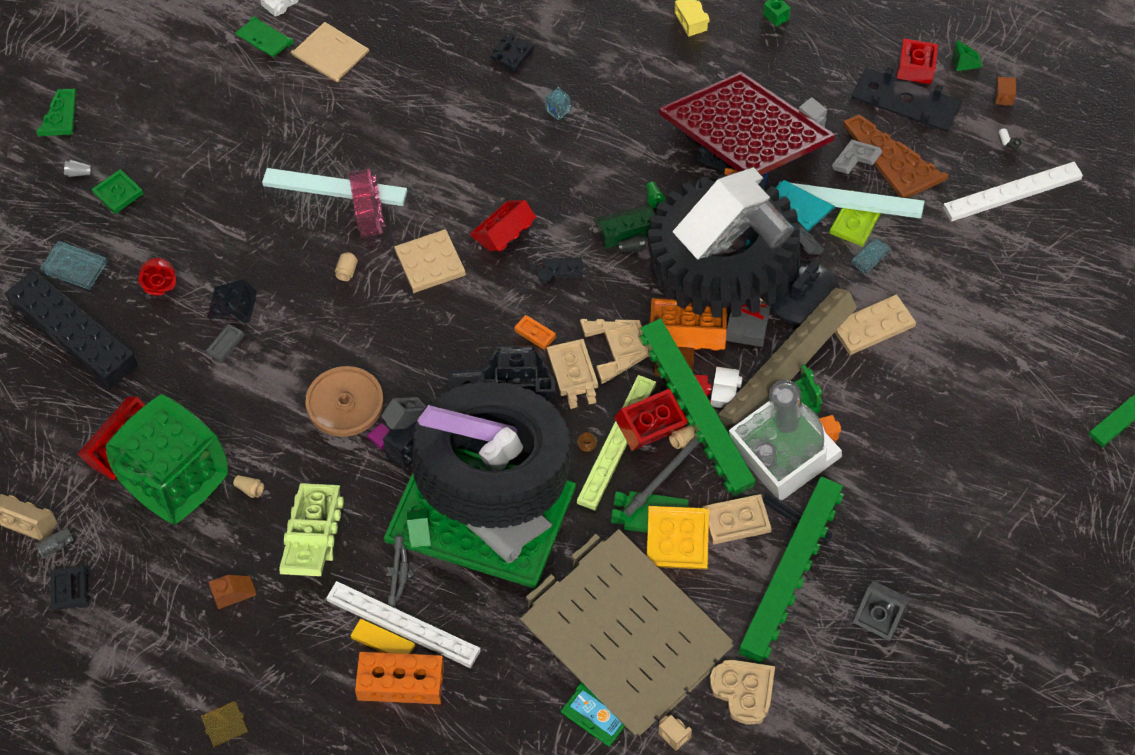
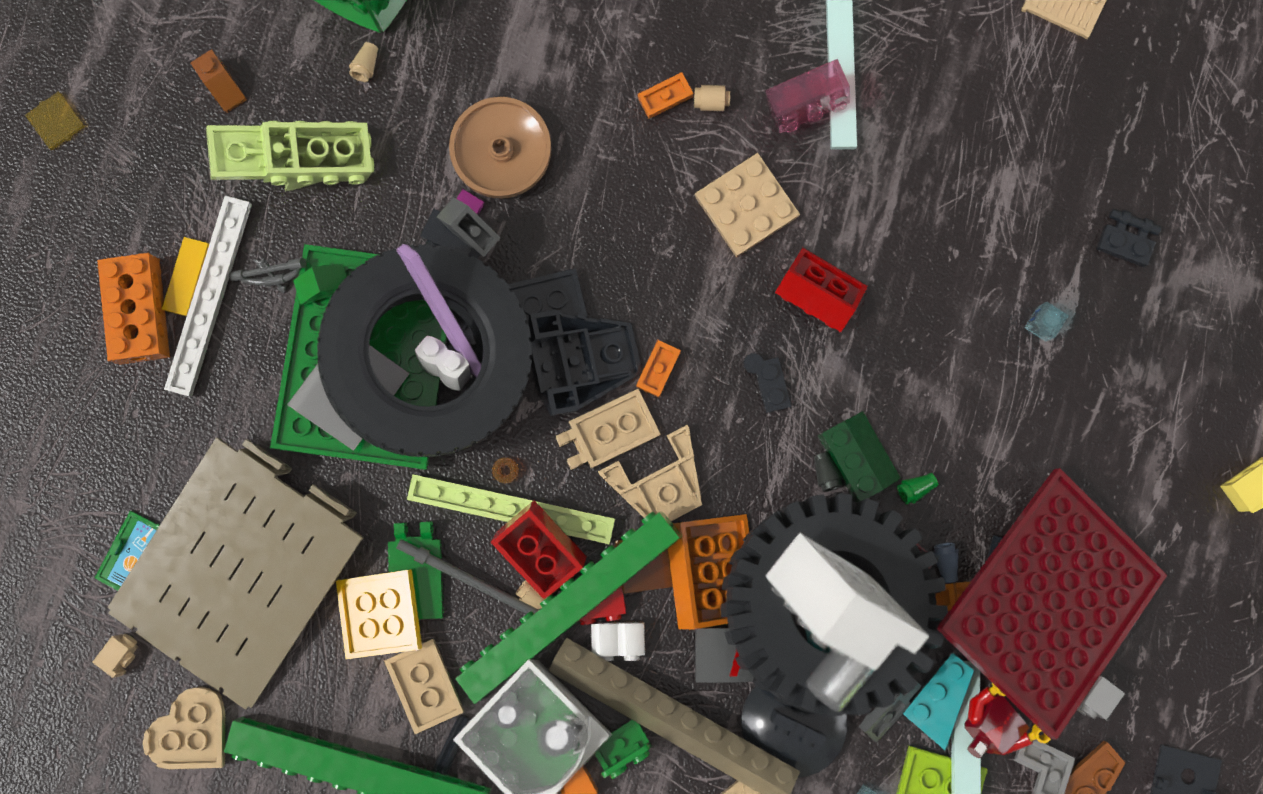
camera: 80 degrees right, 25 degrees up
none -> orange plate [637,72,693,119]
none -> torso [964,683,1051,758]

